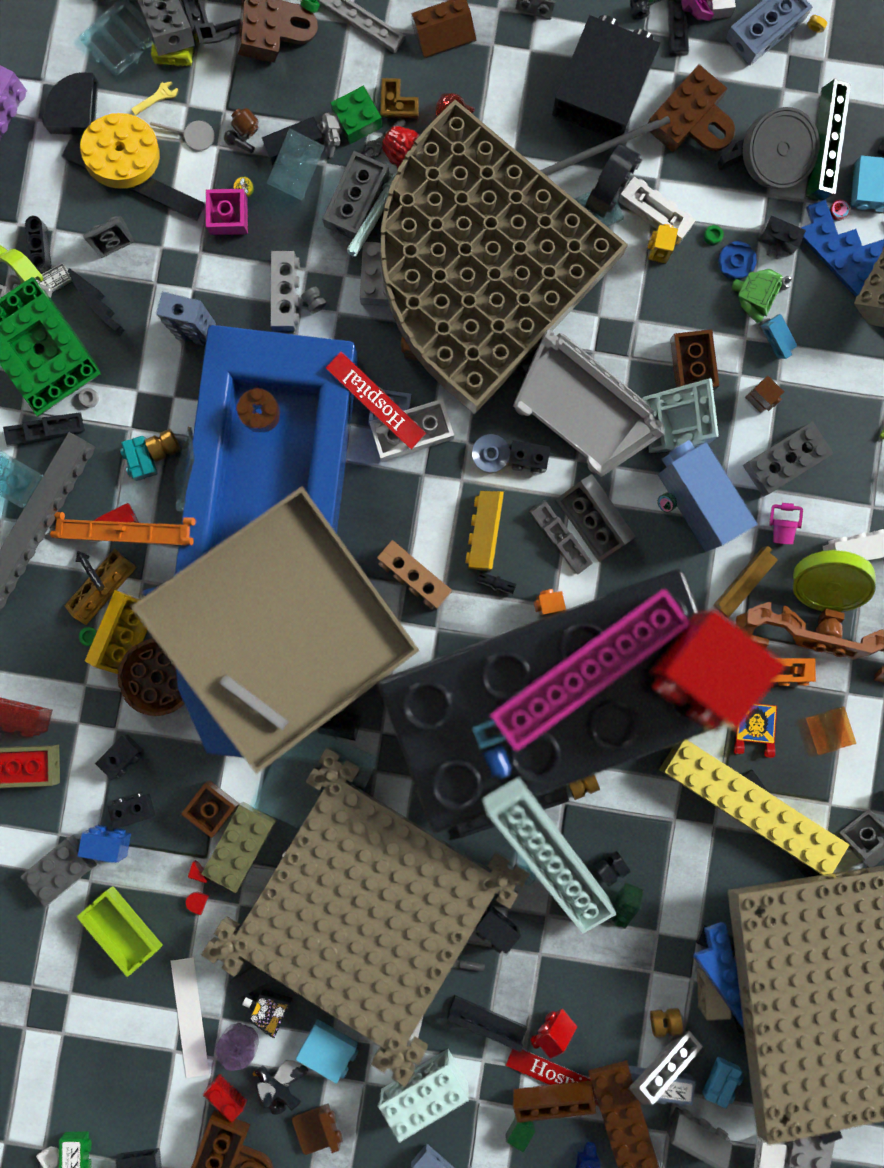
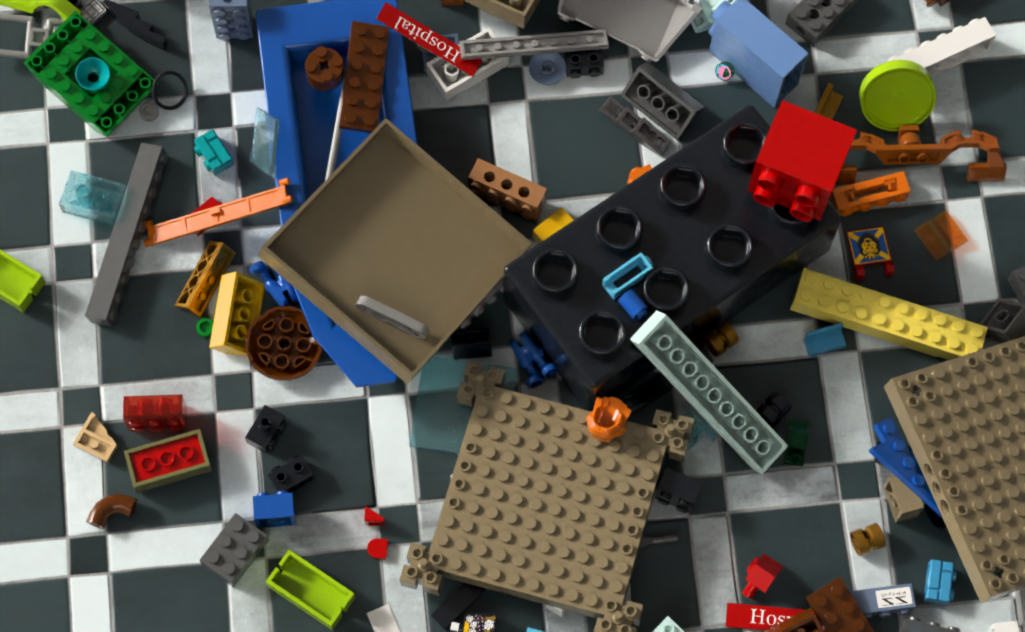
camera: 20 degrees left, 15 degrees down
black slope [3,412,85,447] -> none
black piece [76,551,105,591] -> none
pearl gold wheel [145,429,181,462] -> none
reddish brown brick [181,780,240,838] -> none
olive brick [202,802,277,893] -> none
black fence [448,995,527,1052] -> none
yellow slope [465,491,504,572] -> none
black pin [477,571,517,595] -> none
dark pink brick [490,589,690,751] -> none
light grey brick [629,1031,702,1105] -> none
dark pink piece [769,503,803,544] -> none
none -> teal piece [75,57,110,92]
none -> black tyre [151,70,188,110]
none -> light grey piece [325,65,346,181]
none -> reddish brown plate [339,21,389,134]
none -> light grey tile [459,29,609,60]
none -> blue piece [509,331,558,389]
none -> yellow brick [532,207,574,243]
none -> orange hair [586,396,632,443]
none -> dark azure panel [803,323,846,357]

